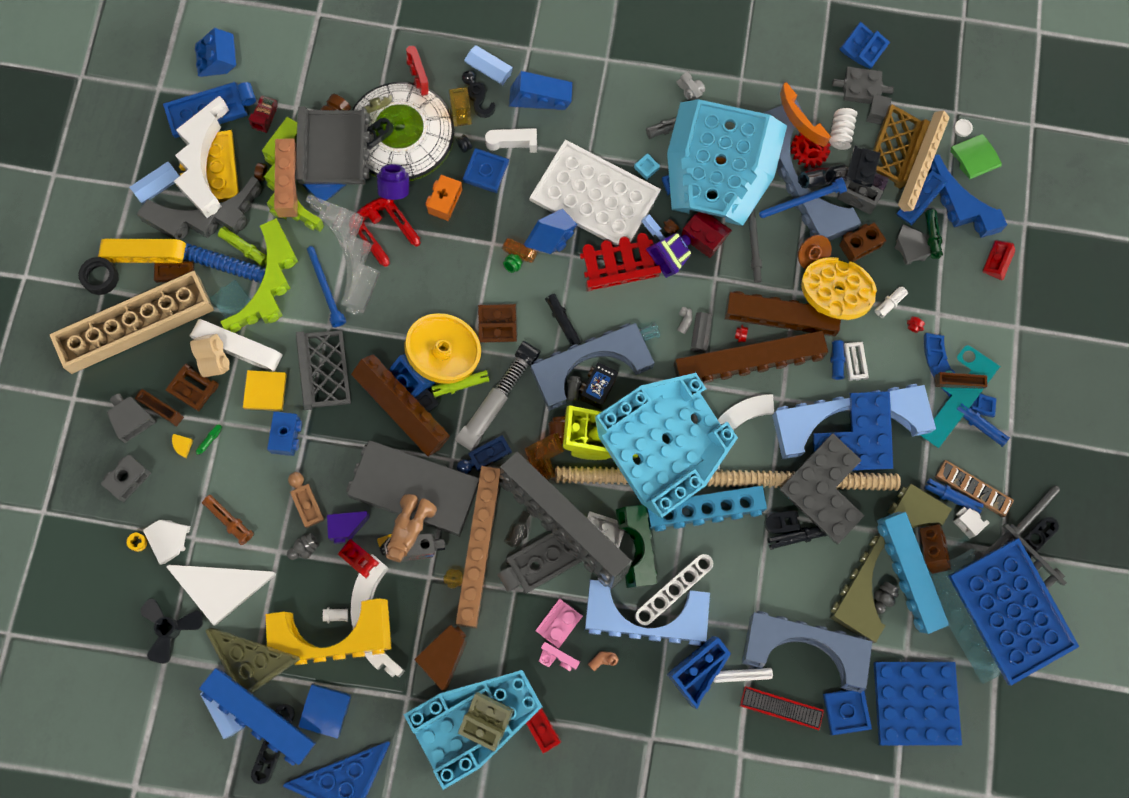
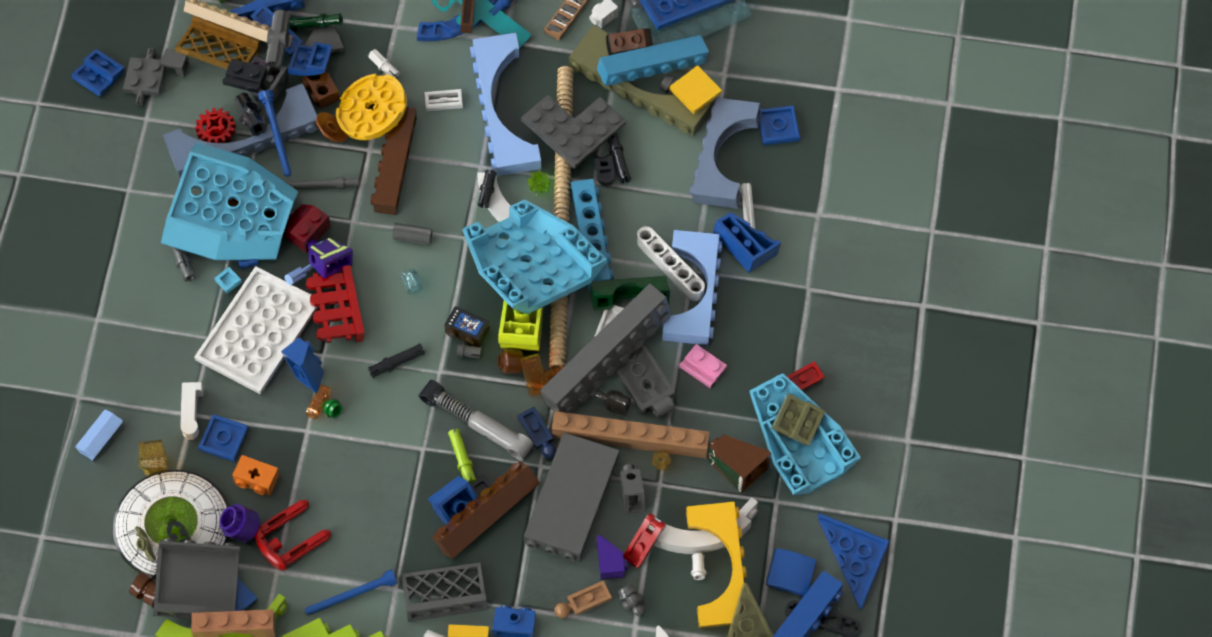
camera: 85 degrees left, 10 degrees down
clear arch [306,194,380,315] -> none
sticker [377,534,392,556] -> none
medium nougat piece [386,494,437,562] -> none
yellow dish [404,314,481,384] -> none
red plate [406,46,428,96] -> none
black bush [456,134,472,153] -> none
black piece [462,70,495,118] -> none
reddish brown slope [478,304,517,343] -> none
blue wedge [509,71,572,110] -> none
sand blue arch [531,323,654,411] -> none
bright pink hinge [539,642,580,671] -> none
nougat arm [588,651,618,672] -> none
reddish brown plate [663,219,679,235] -> none
reddish brown brick [673,331,828,383] -> none
light grey plate [676,71,705,100] -> none
light grey arm [677,307,692,334] -> none
red plate [735,325,748,343] -> none
tile [739,686,824,730] -> none
orange slope [780,82,831,147] -> none
blue plate [813,391,893,471] -> none
white piece [829,108,858,150] -> none
blue pin [830,340,846,380] -> none
blue plate [874,662,962,745] -> none
red plate [907,316,925,333] -> none
blue pin [924,478,984,514] -> none
none -> dark grey piece [266,10,291,68]
none -> blue slope [288,42,333,76]
none -> black pin [477,169,497,209]
none -> clear neon green gear [527,170,551,195]
none -> yellow tile [669,66,722,114]

